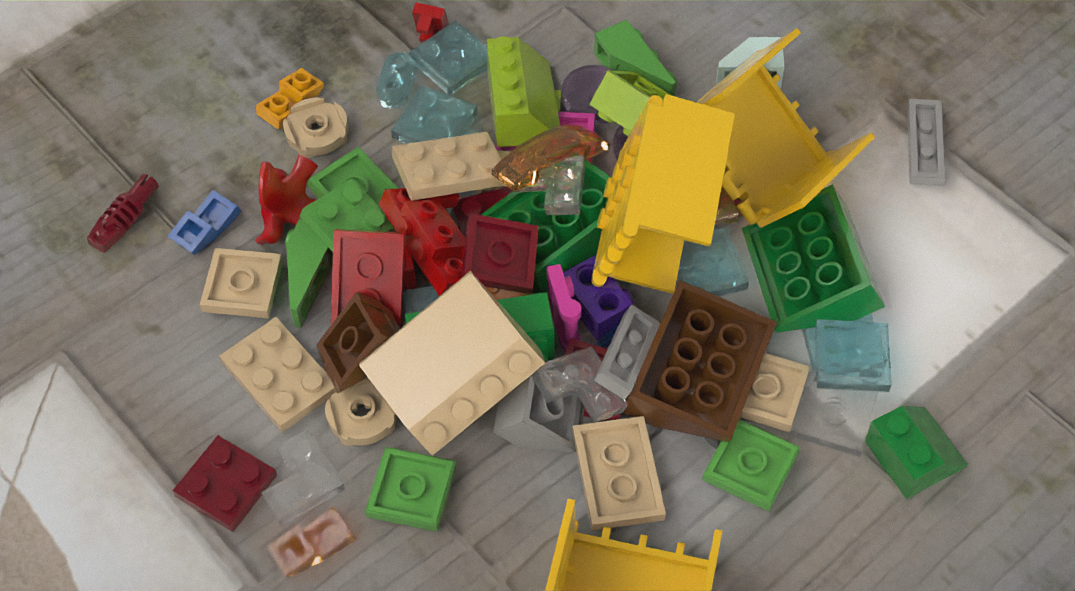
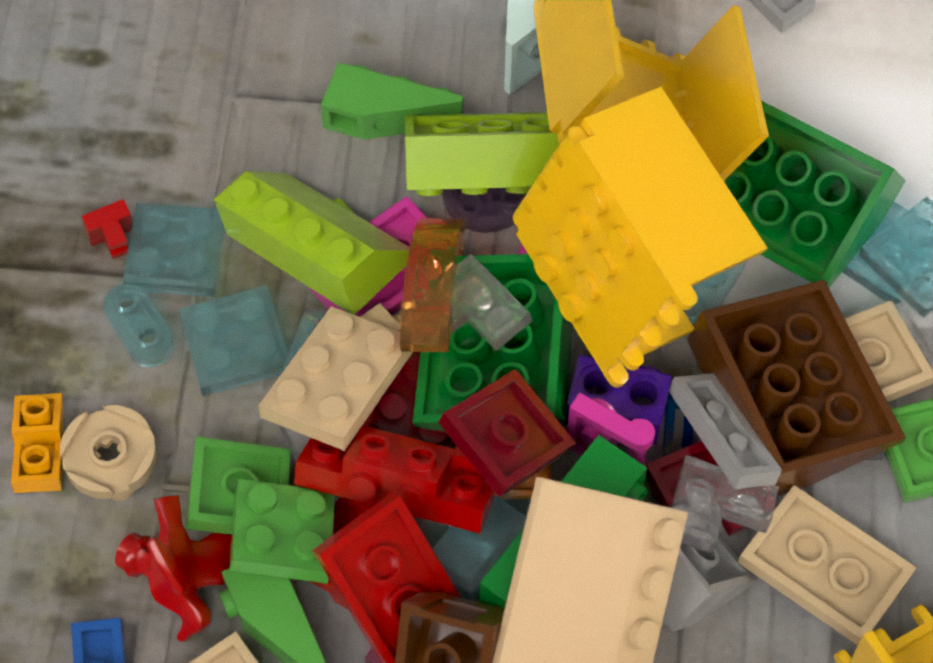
camera: 45 degrees left, 5 degrees up
clear purple tile [562,65,614,124] -> none

